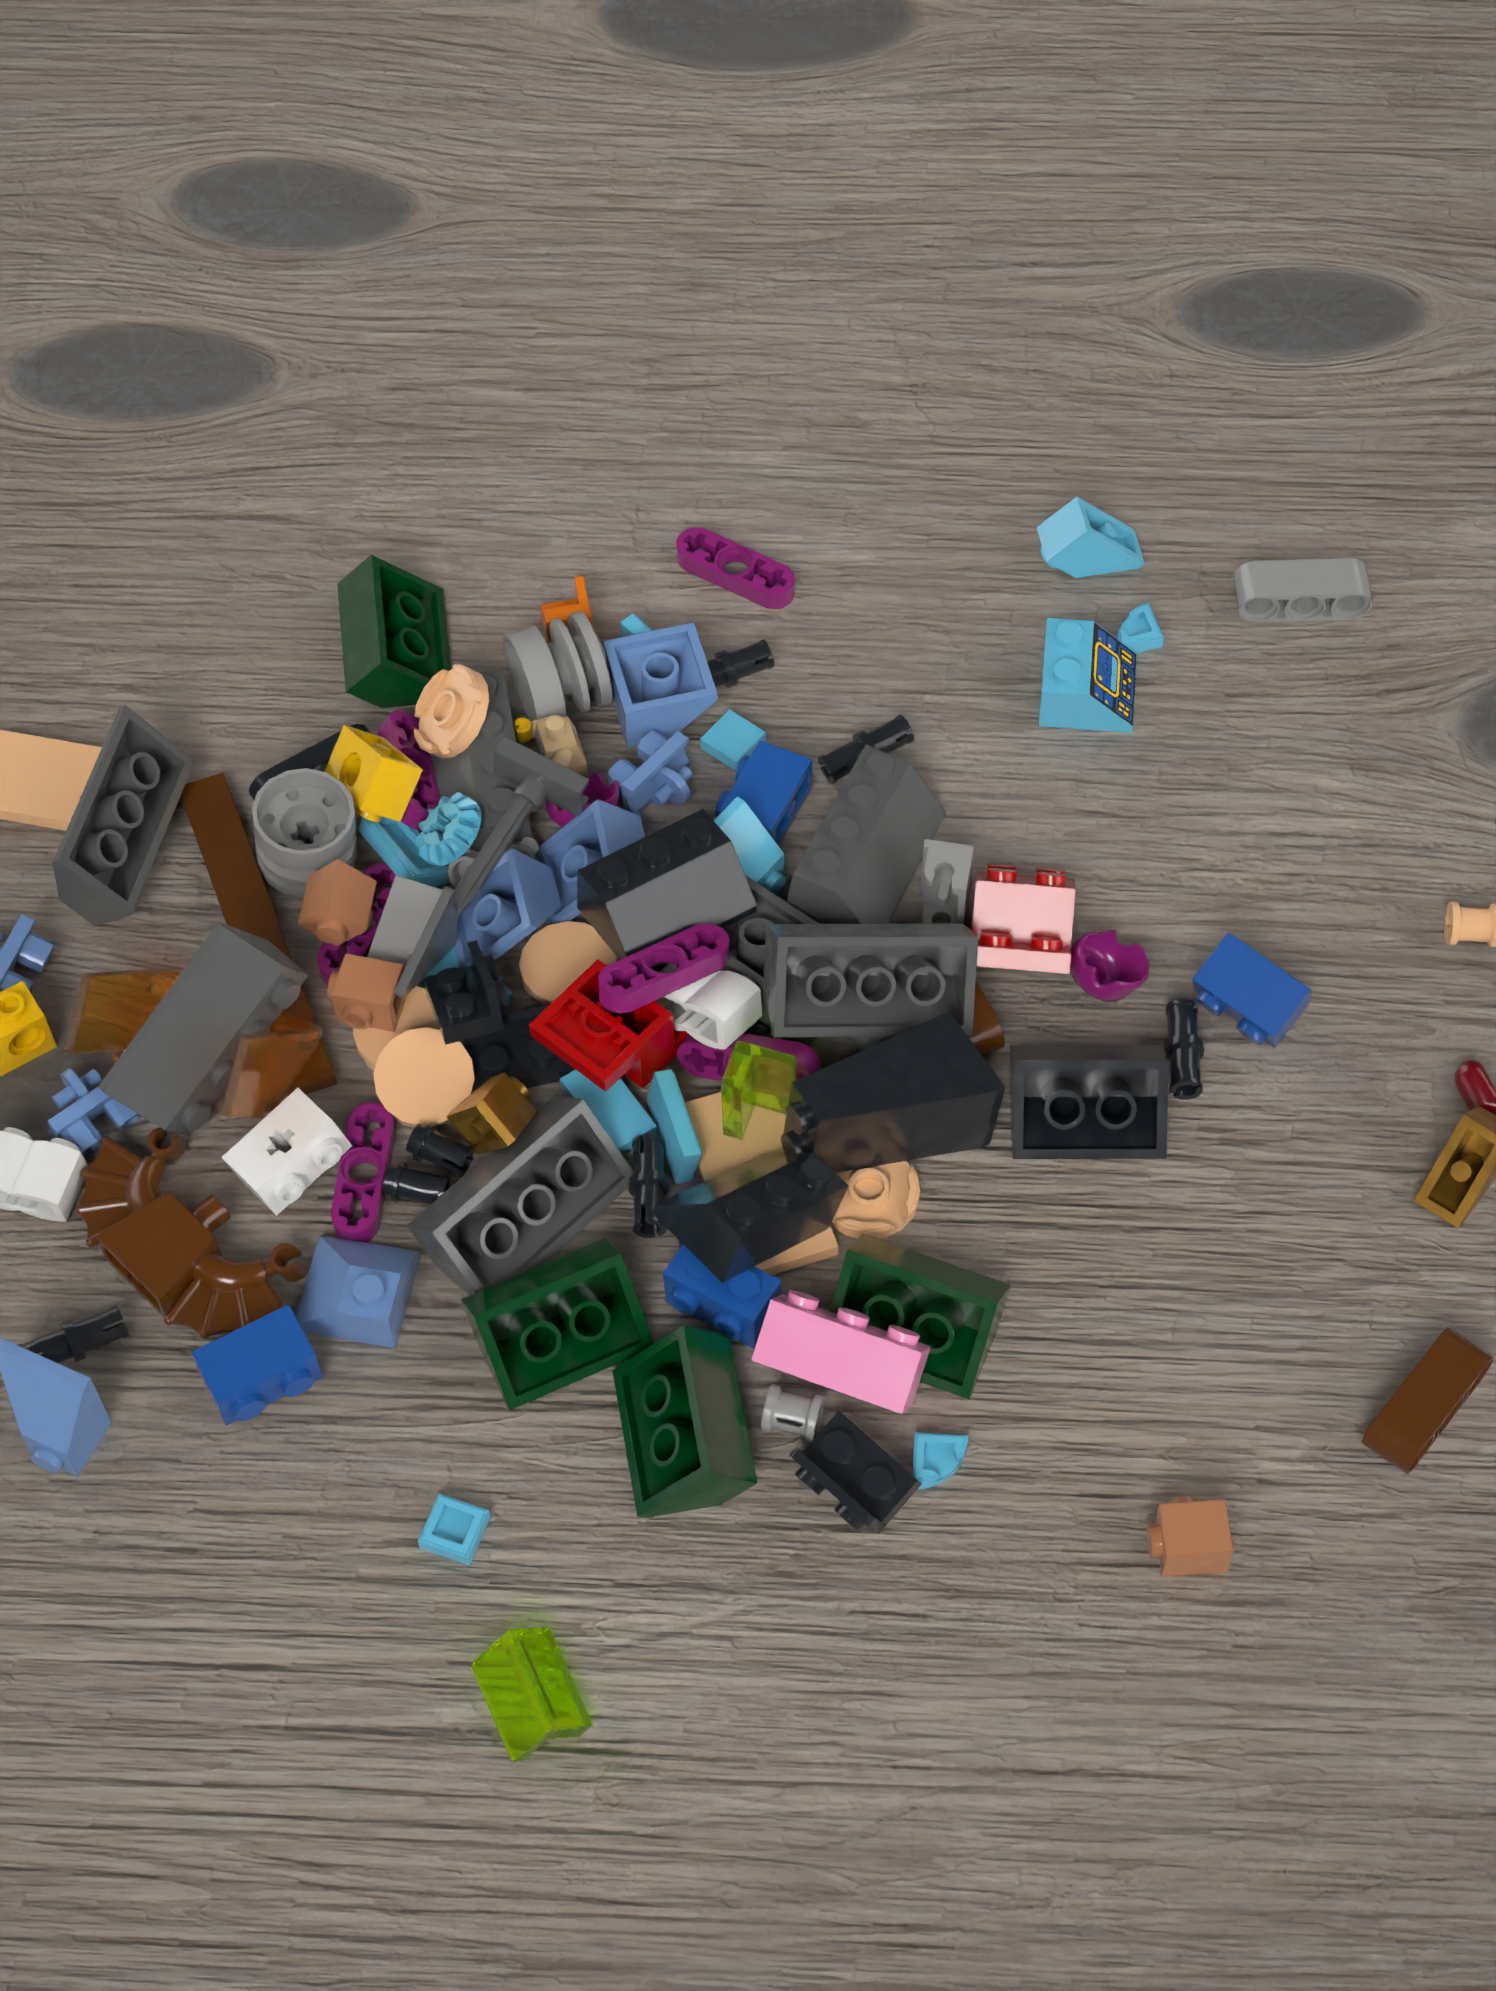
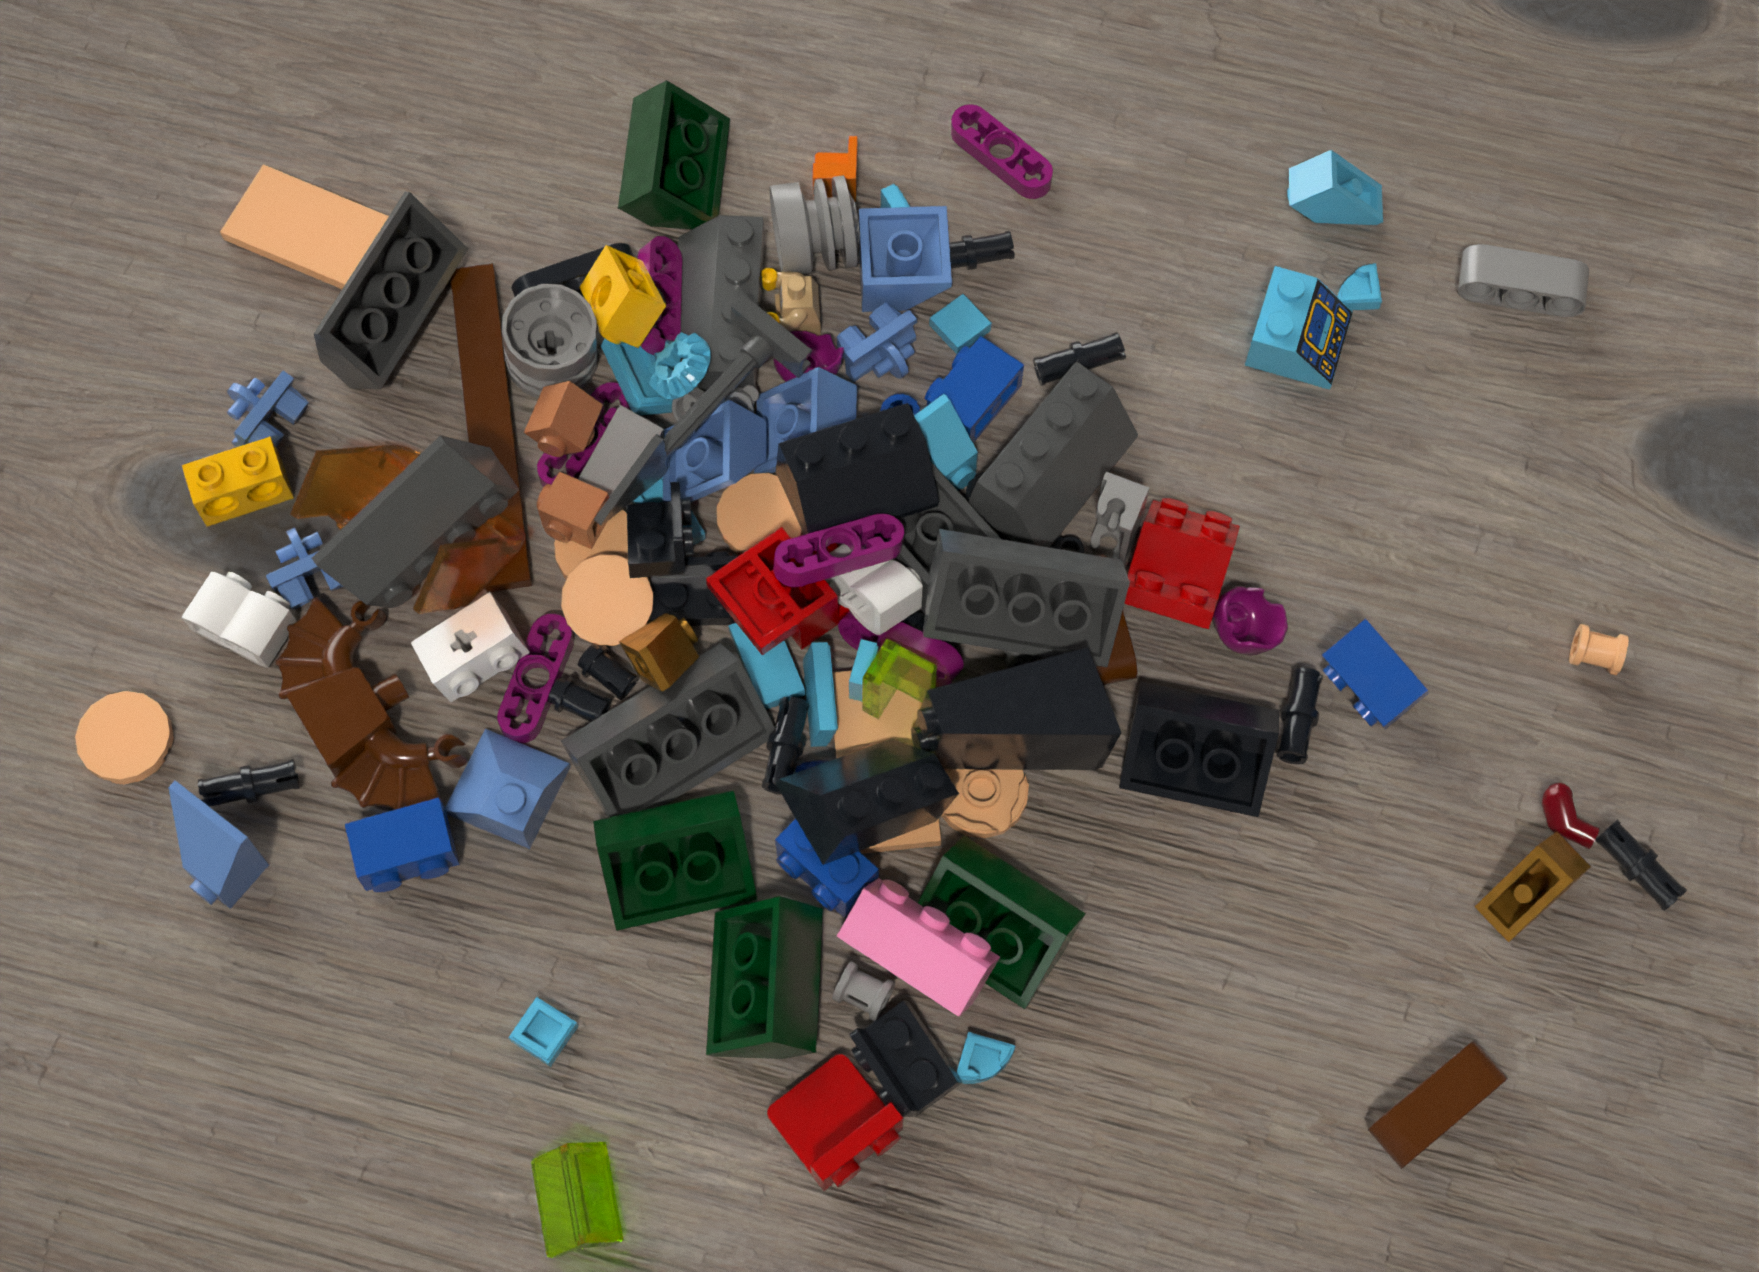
camera: 10 degrees right, 10 degrees up
light nougat tile [414,664,489,759] -> none
nougat brick [1147,1496,1233,1577] -> none
none -> red bracket [767,1054,903,1191]
none -> medium azure tile [849,639,879,702]

